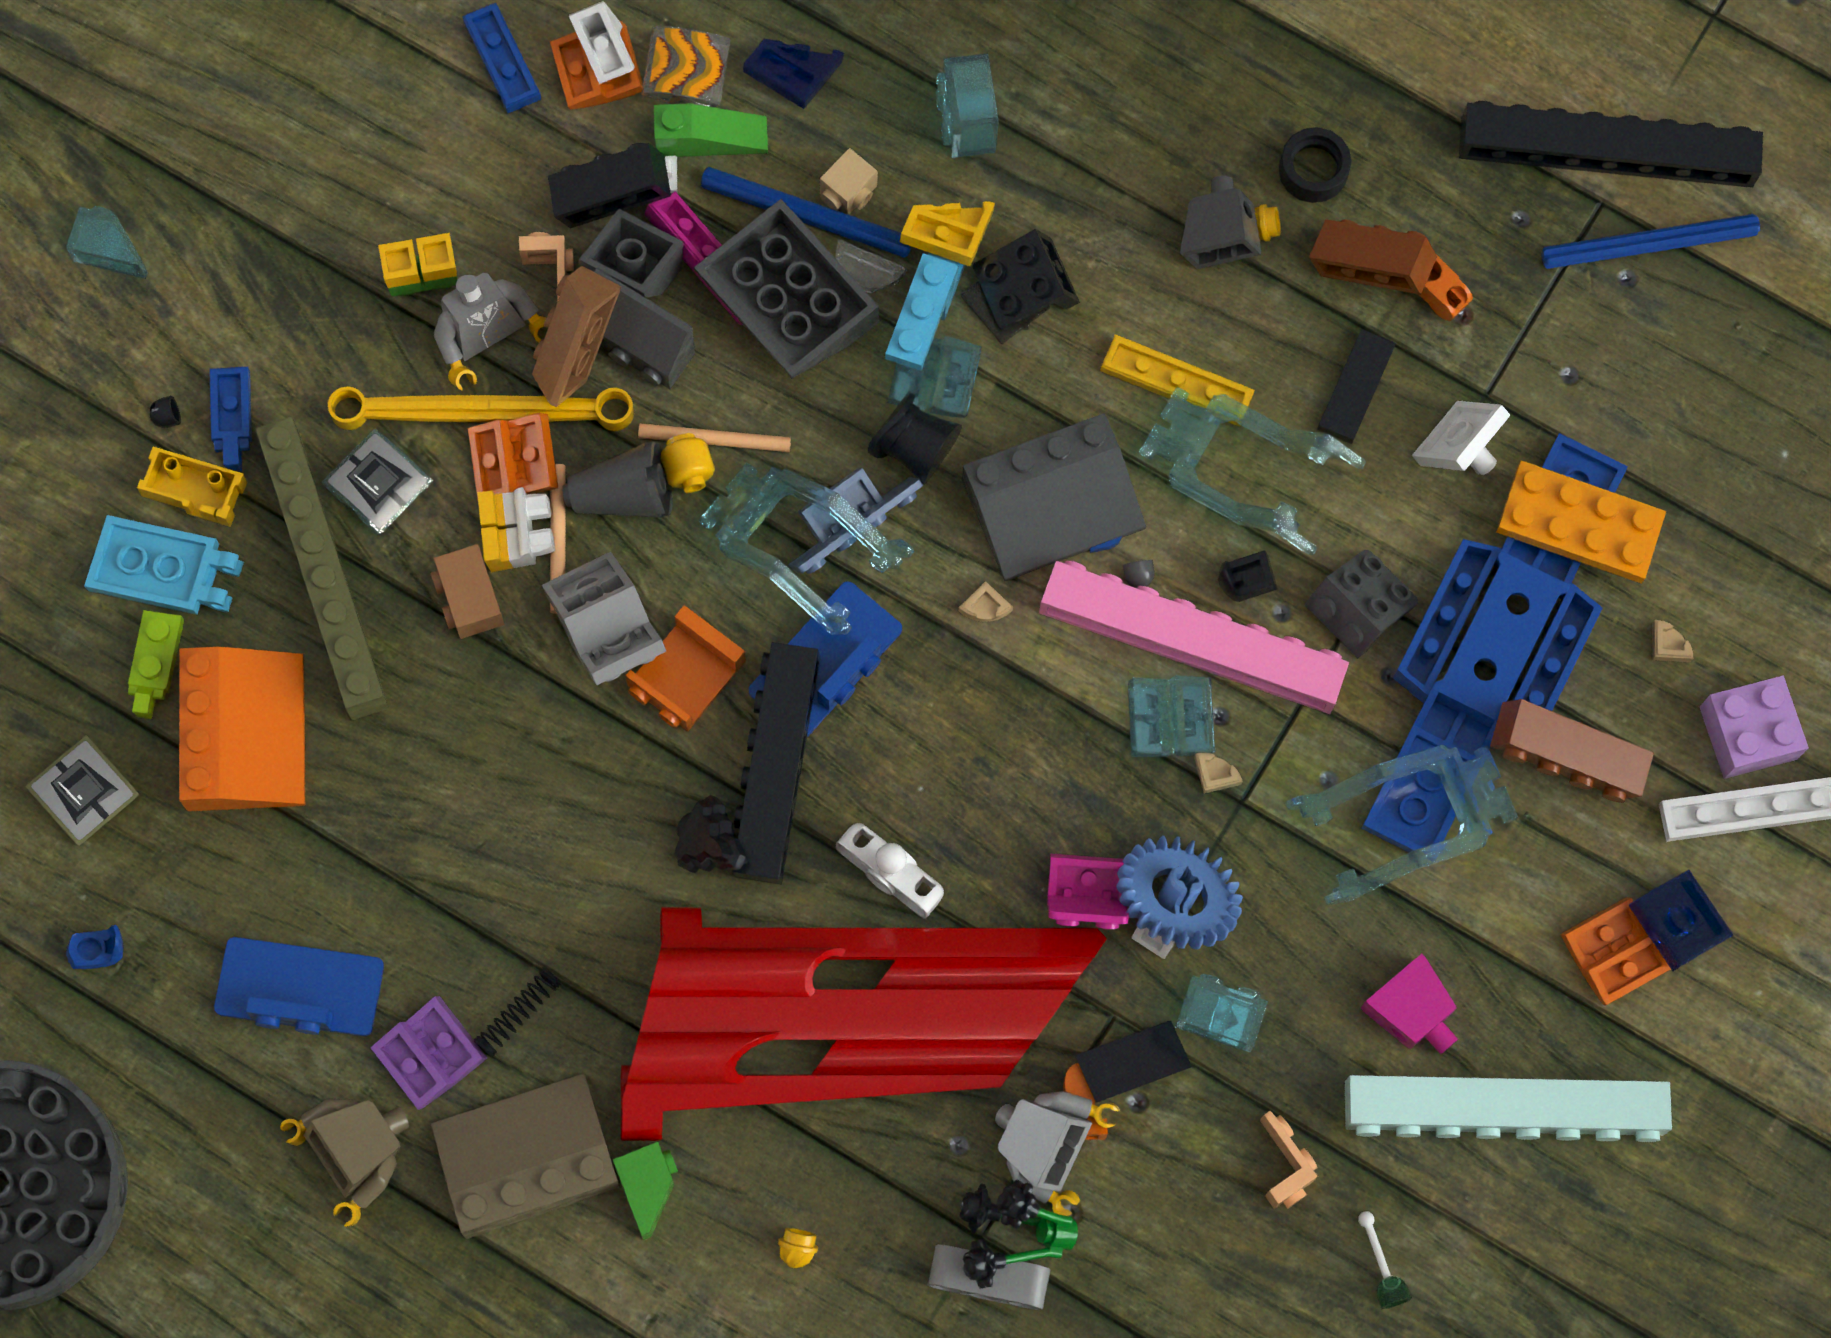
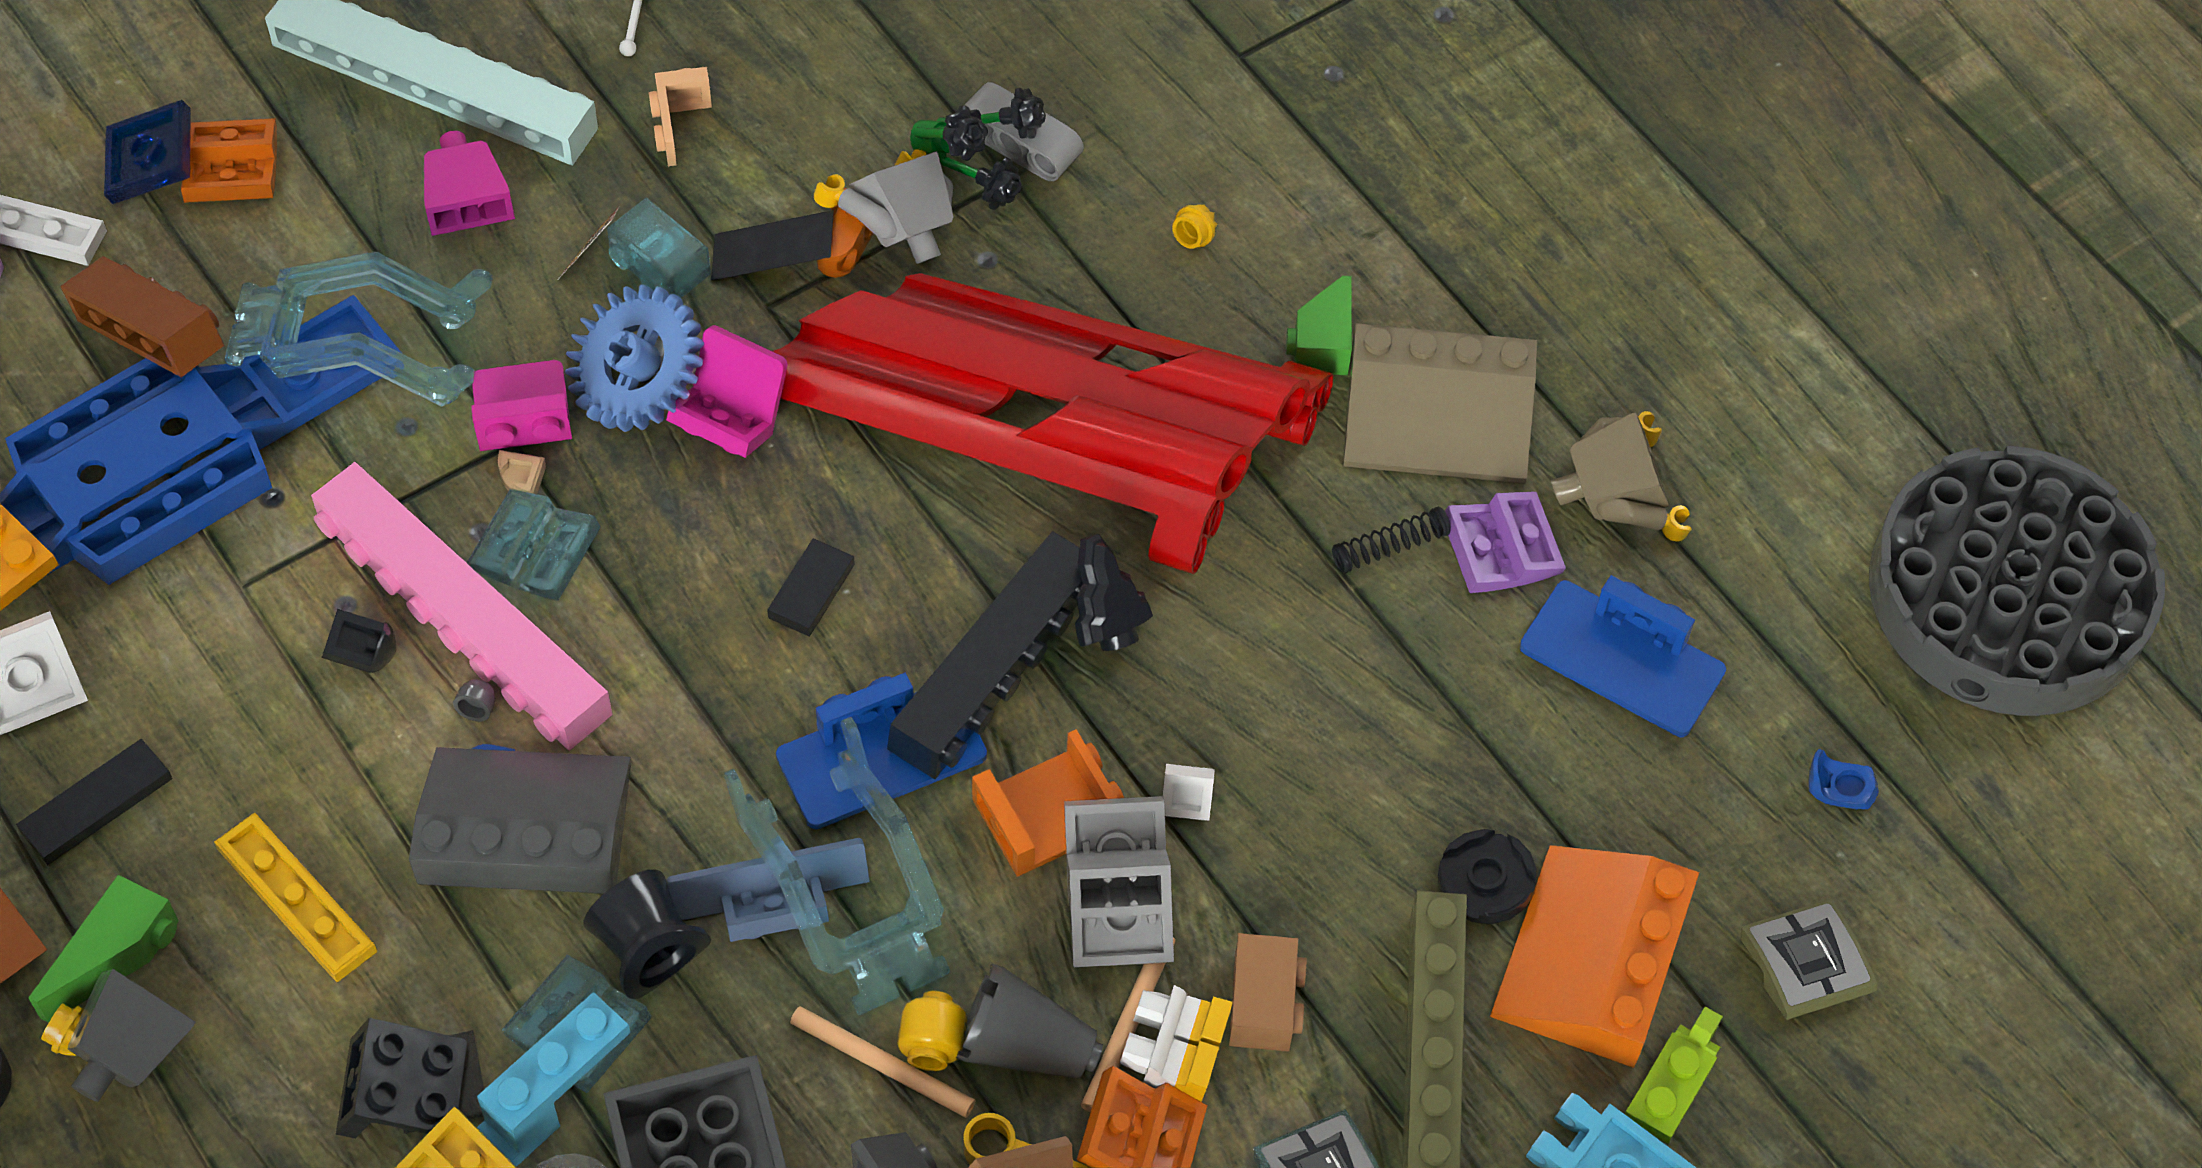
camera: 155 degrees left, 15 degrees down
white piece [836,823,944,919] -> none
tan tile [958,581,1013,622] -> none
clear light blue piece [1139,387,1366,555] -> none
dark grey bracket [1304,550,1418,659] -> none
none -> bright green slope [28,875,179,1023]
none -> dark pink bracket [471,360,572,451]
none -> sticker [558,207,619,279]
none -> black tile [767,538,855,637]
none -> white tile [1163,764,1215,821]
none -> black tile [1438,829,1537,924]

